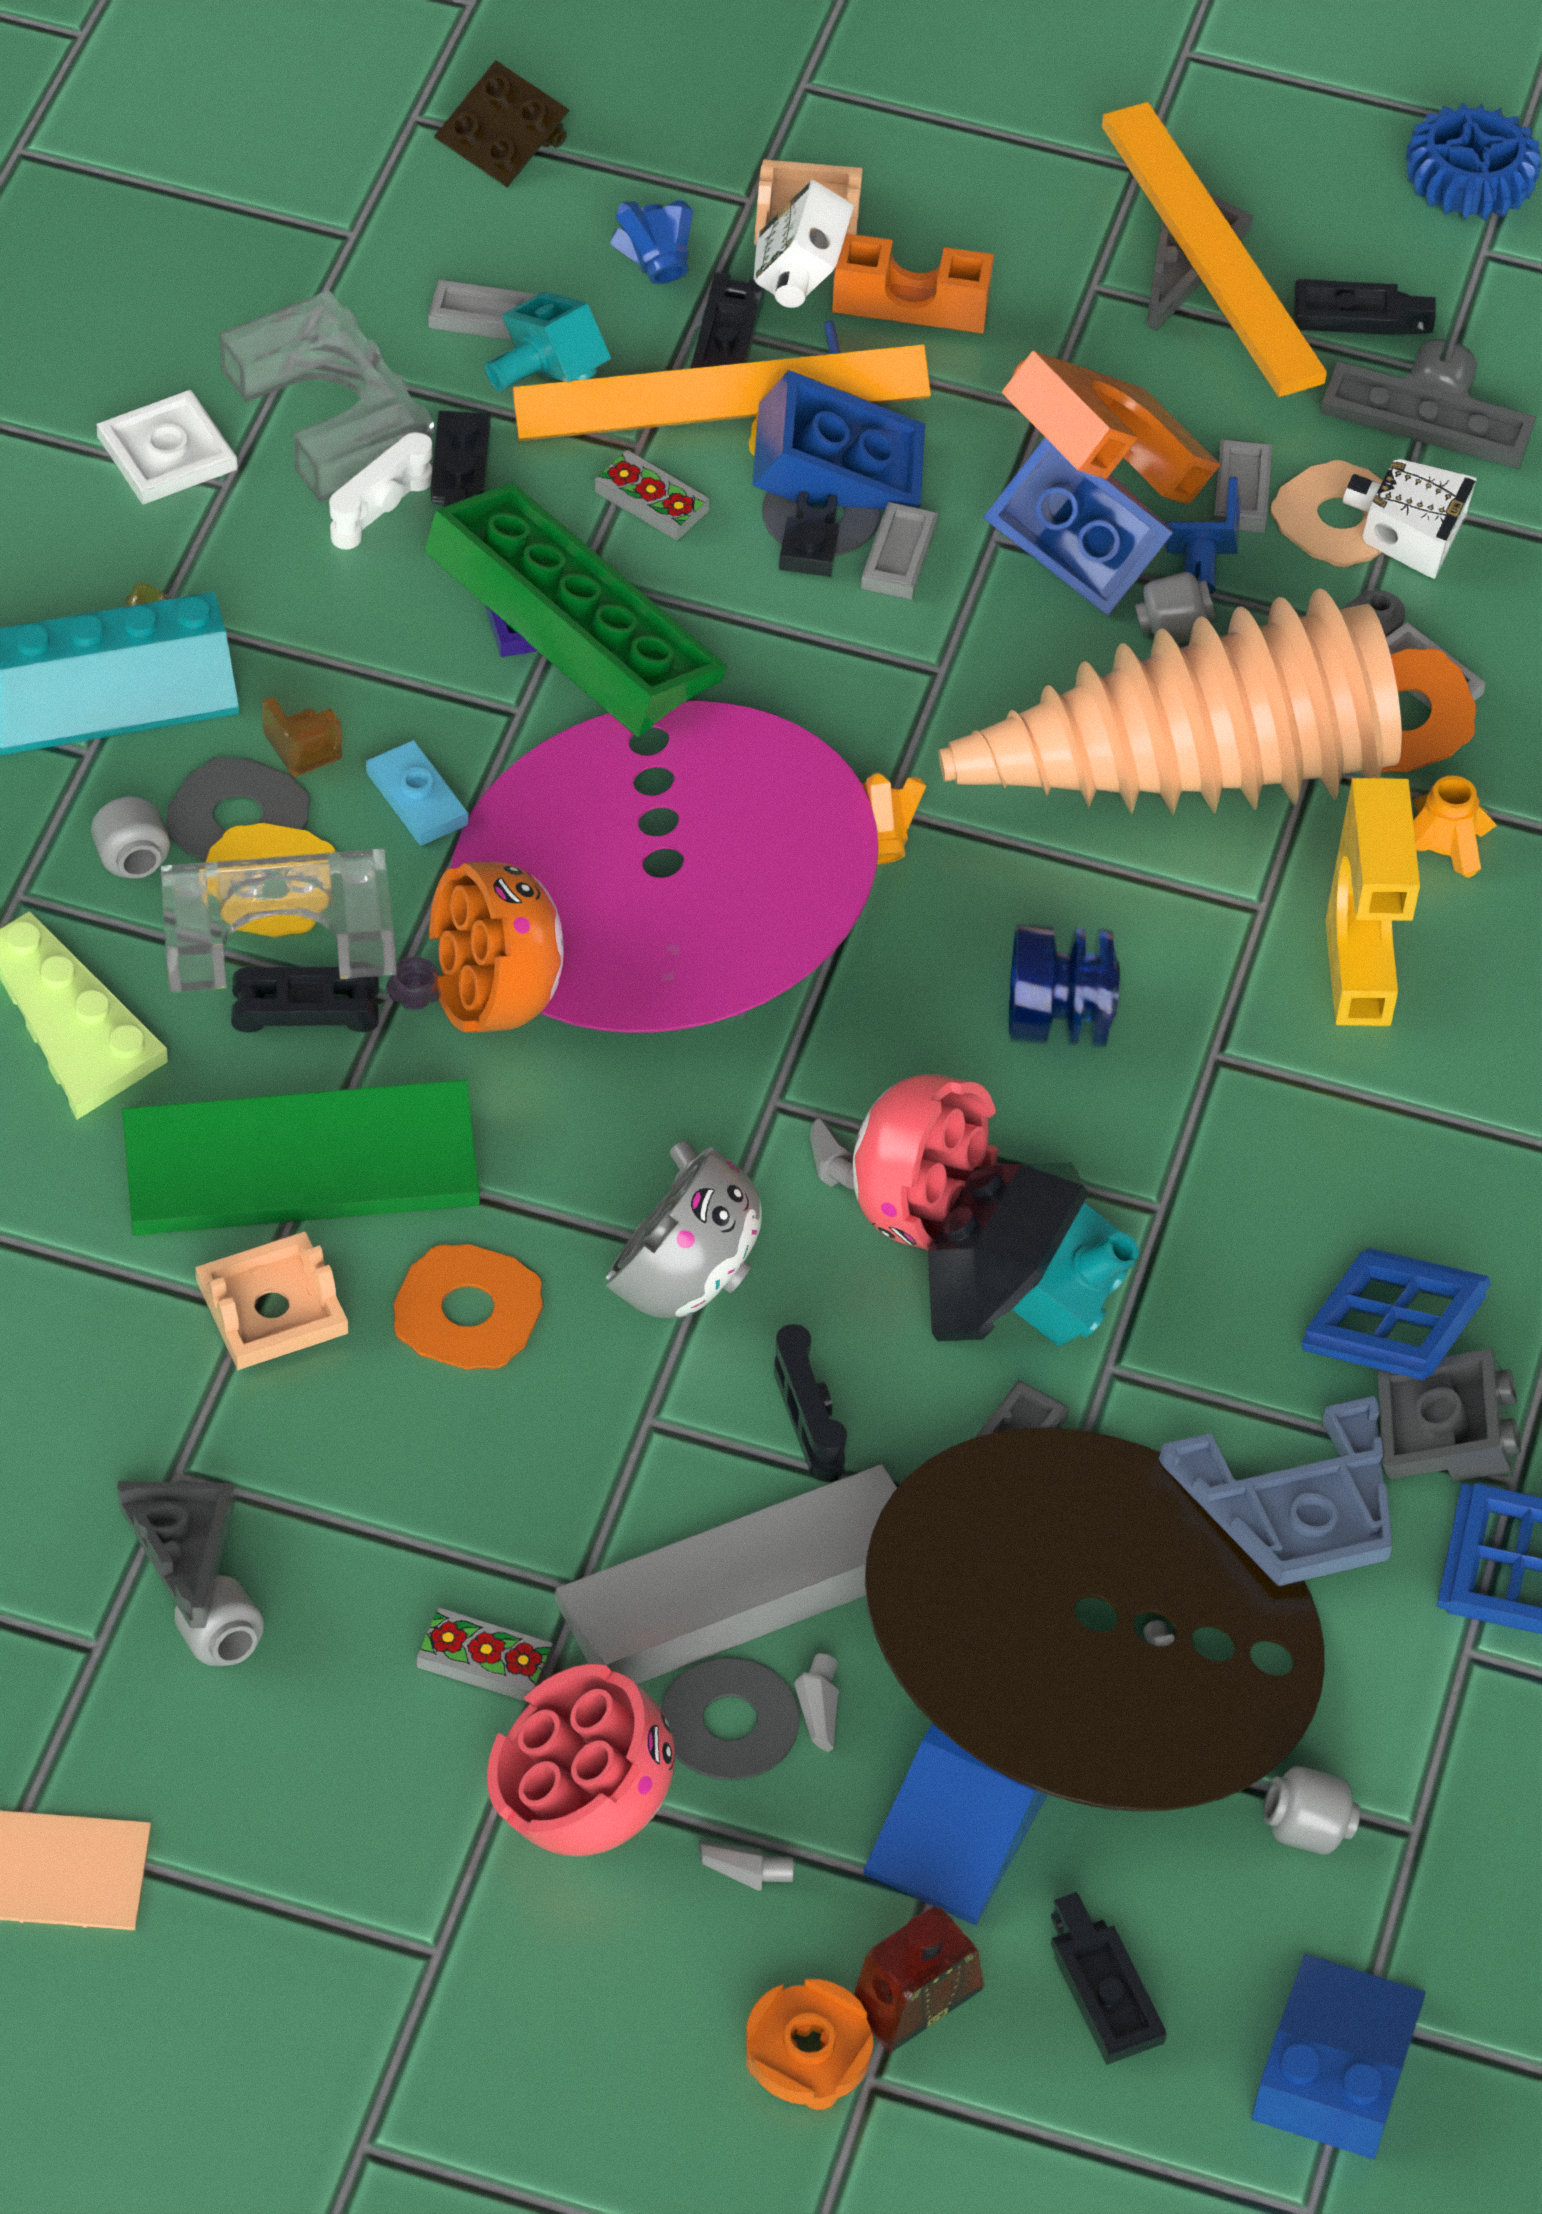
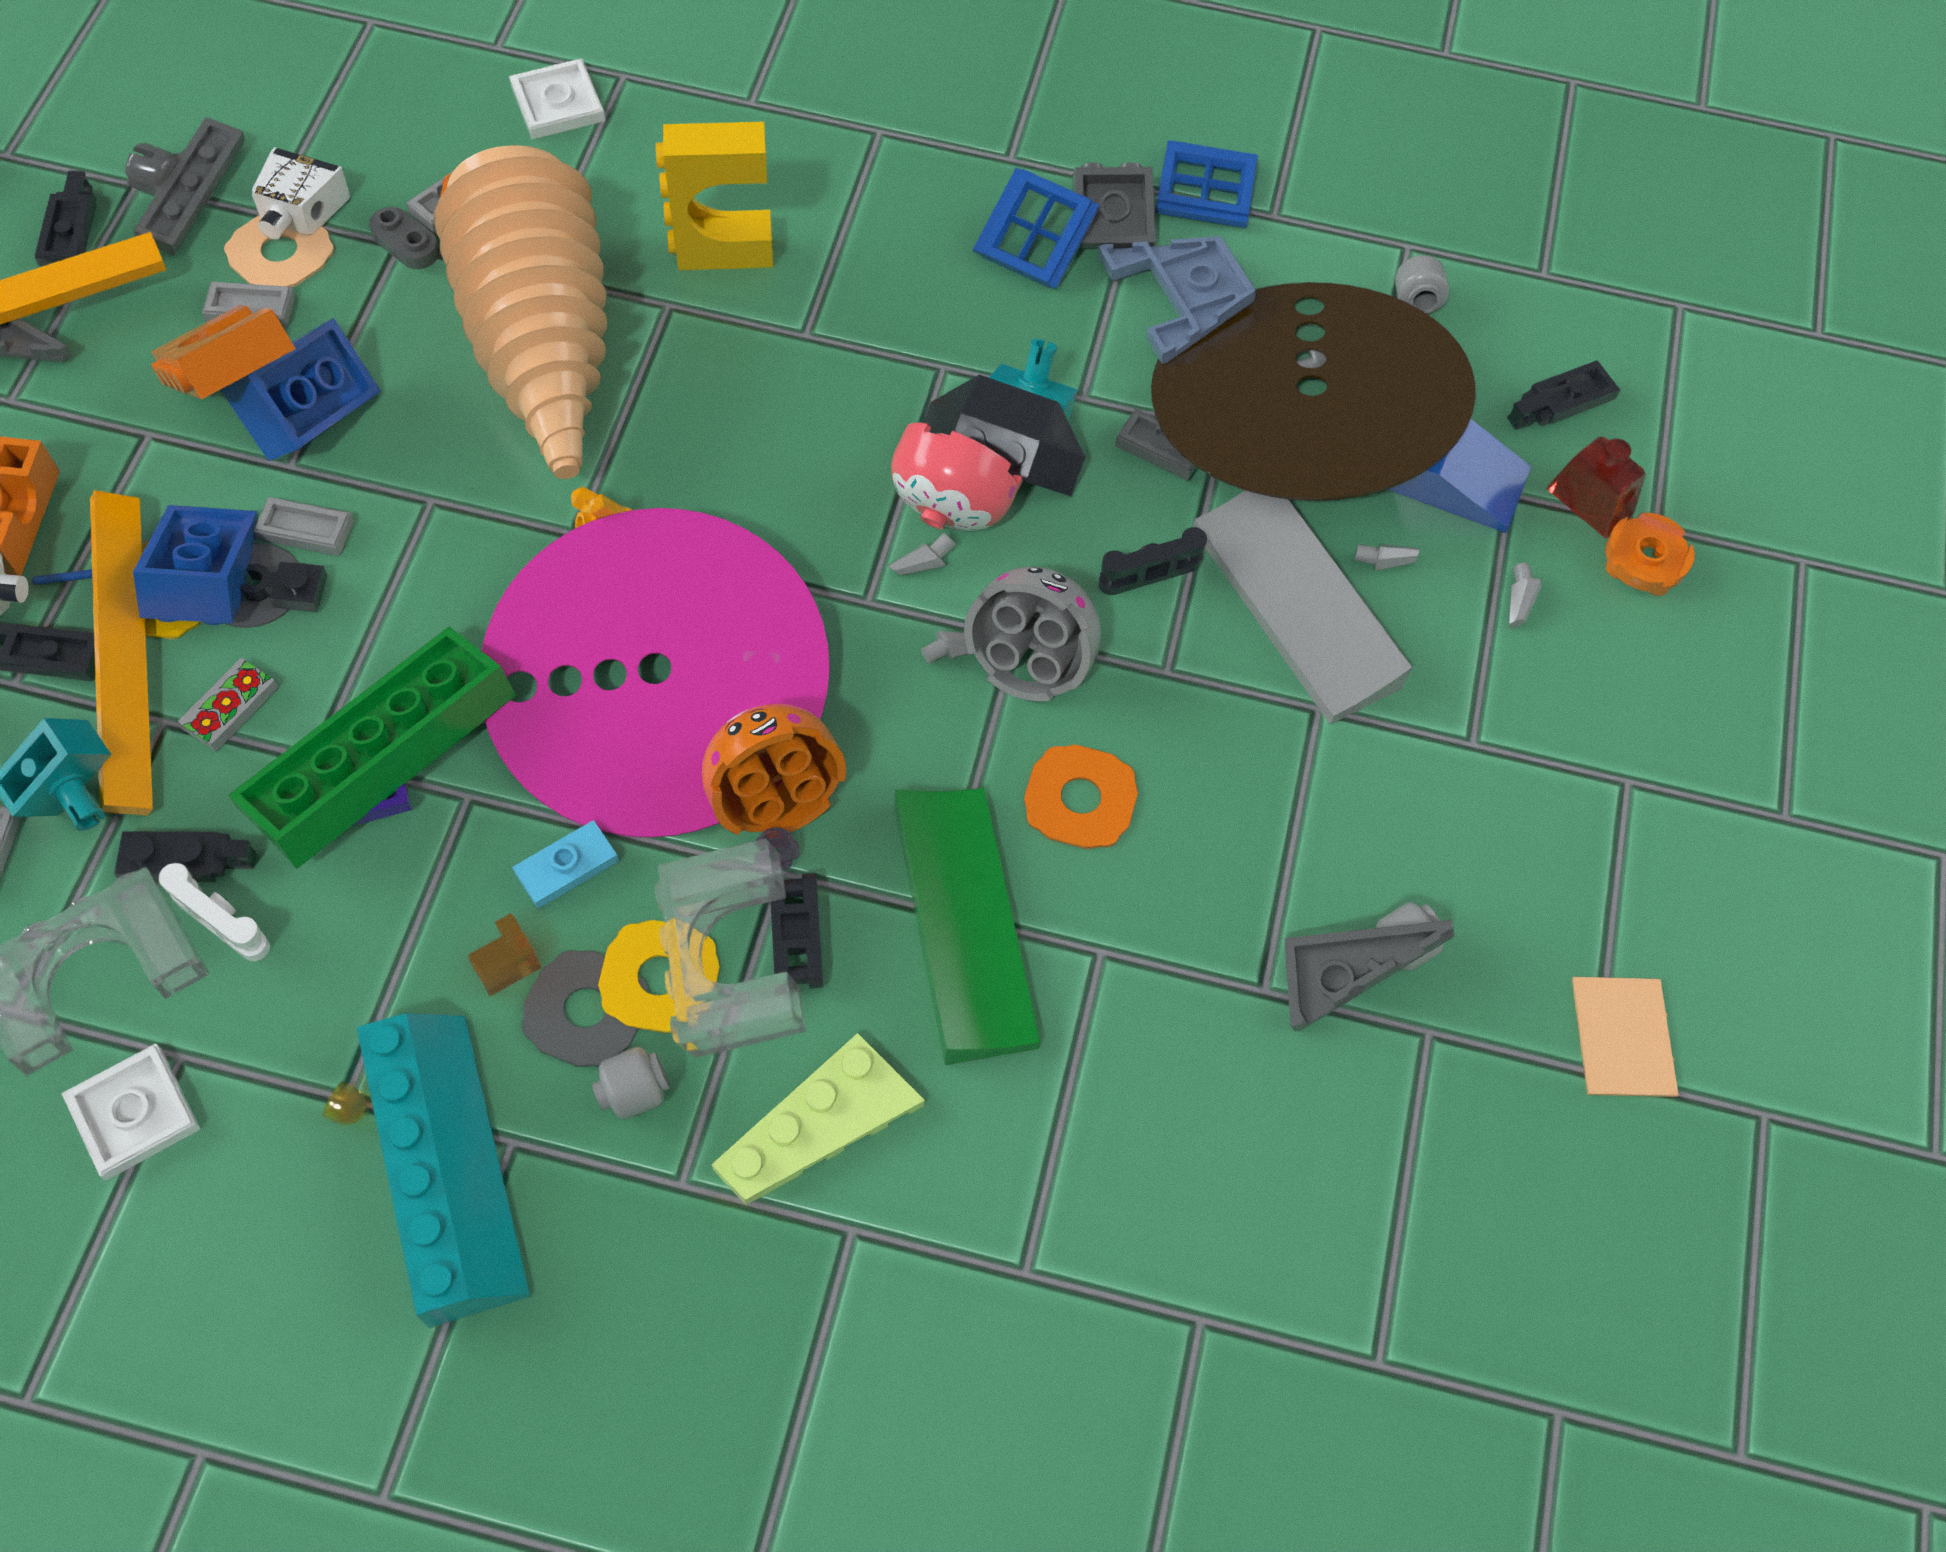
camera: 95 degrees left, 10 degrees up
light nougat piece [195,1232,348,1370] -> none
tile [417,1607,553,1702] -> none
coral cylinder [487,1664,675,1856] -> none
dark grey gear [662,1658,799,1781] -> none
clear blue wheel [1008,924,1120,1048] -> none
light grey head [1135,572,1217,645] -> none
blue bracket [1165,477,1241,595] -> none
blue slope [1252,1954,1426,2160] -> none
light orange rock [1413,775,1497,878] -> none

